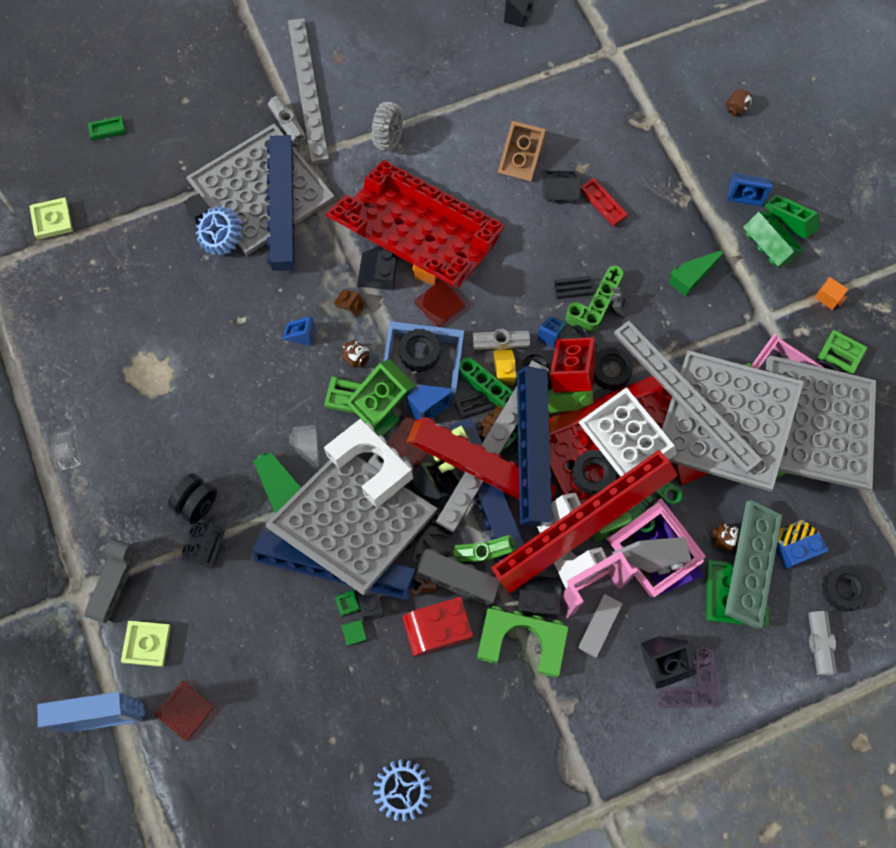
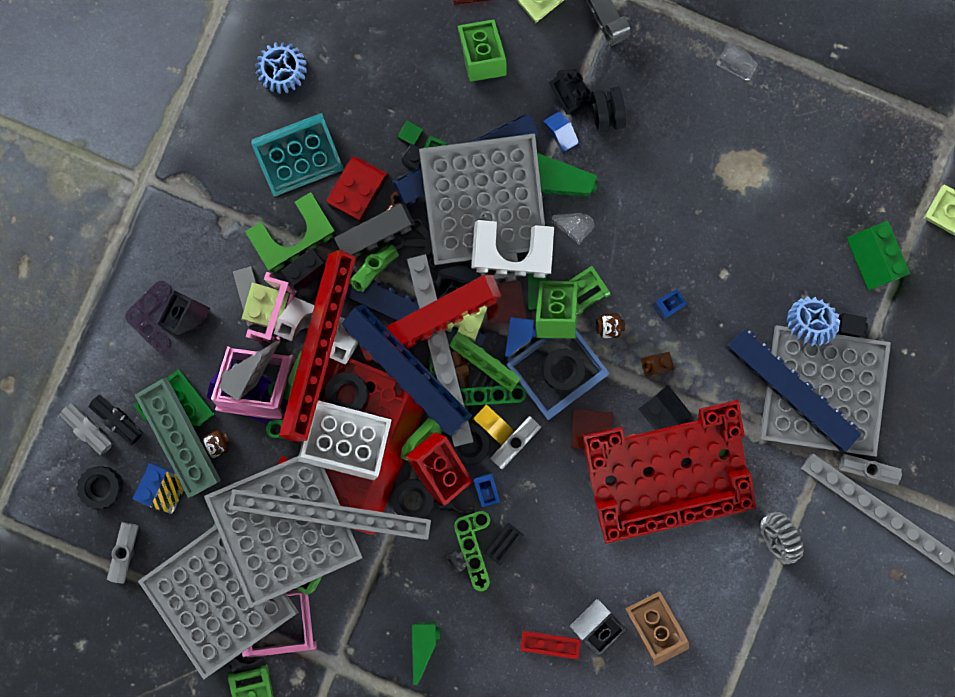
camera: 140 degrees right, 15 degrees up
none -> black piece [88,395,143,445]
none -> light grey piece [107,522,139,584]
none -> yellowish green plate [241,283,289,330]
none -> teal slope [251,113,344,197]
none -> bright green plate [449,332,521,392]
none -> bright green slope [458,19,506,82]
none -> blue slope [543,111,579,153]
none -> green slope [846,221,910,290]

